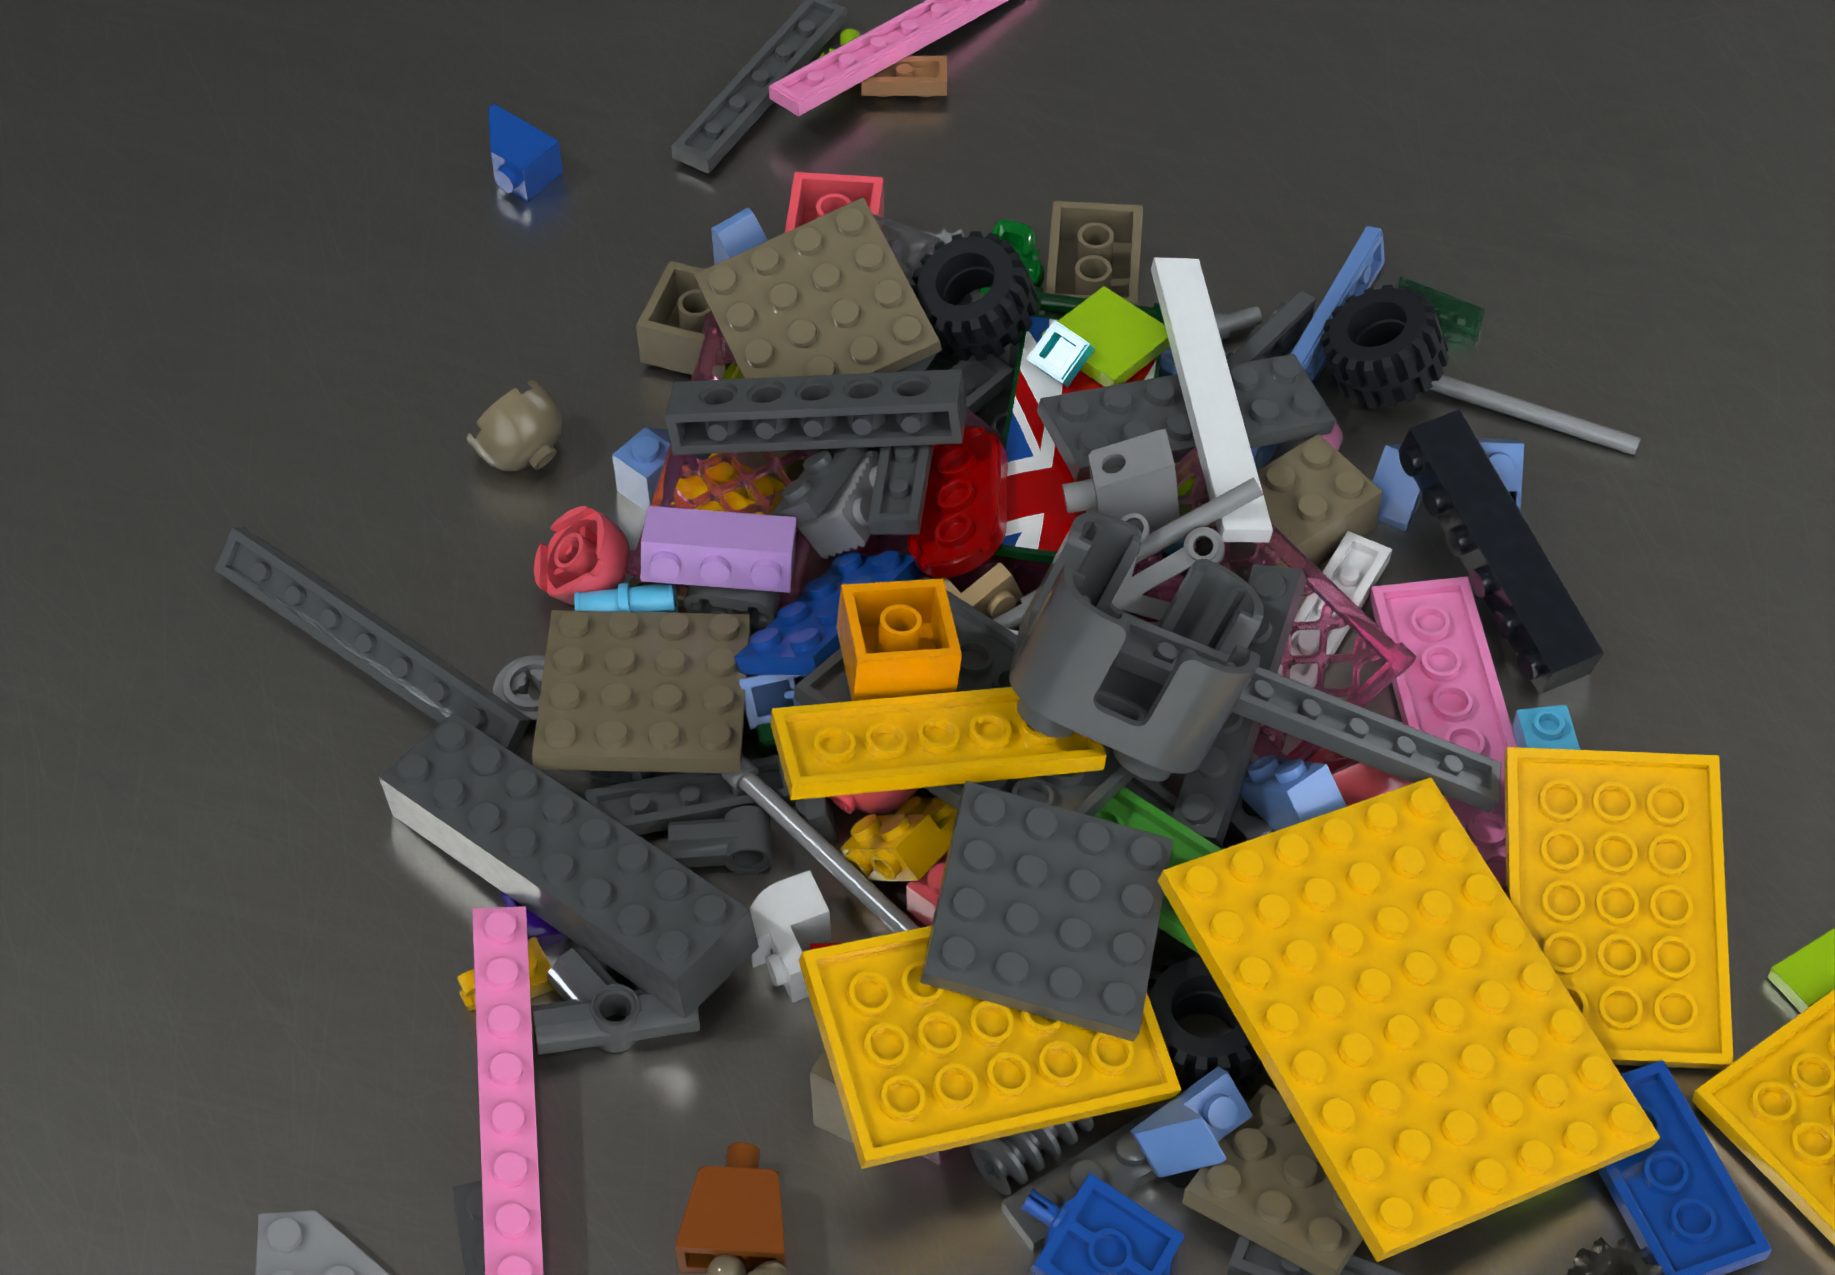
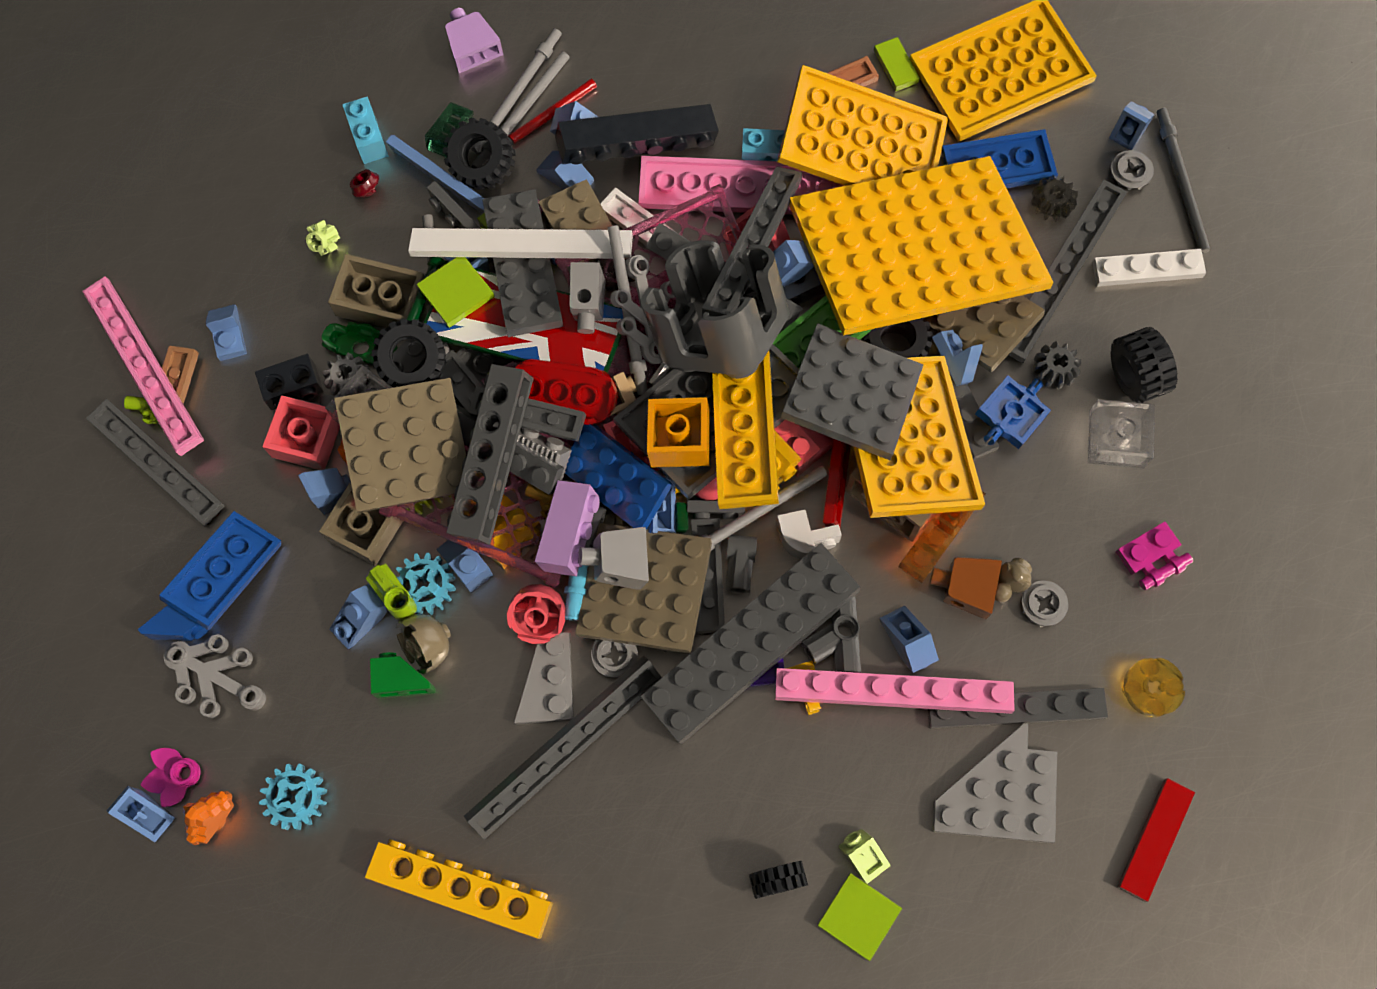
camera: 80 degrees left, 20 degrees up
tile [1027,320,1095,388] -> none
none -> medium blue slope [107,786,175,842]
none -> dark pink plate [141,748,201,807]
none -> blue plate [159,511,281,631]
none -> light grey plant [164,634,266,718]
none -> orange rock [183,791,234,845]
none -> medium blue slope [205,304,247,361]
none -> black brick [255,353,324,410]
none -> medium azure gear [259,764,327,830]
none -> yellowish green gear [305,220,340,256]
none -> medium blue slope [329,583,388,649]
none -> medium azure brick [342,96,389,164]
none -> dark red hat [350,169,379,198]
none -> yellow brick [365,839,553,939]
none -> lime piece [366,564,417,621]
none -> green slope [370,652,435,698]
none -> medium azure gear [396,553,456,615]
none -> lavender torso [445,8,503,73]
none -> light grey bar [471,28,562,155]
none -> red bar [508,78,597,144]
none -> light grey wing [514,632,574,725]
none -> light grey torso [578,527,649,590]
none -> black tyre [749,861,808,899]
none -> lime tile [817,873,902,961]
none -> nougat tile [827,56,879,87]
none -> yellowish green bracket [838,829,891,884]
none -> medium blue slope [880,606,939,673]
none -> clear orange slope [898,491,986,583]

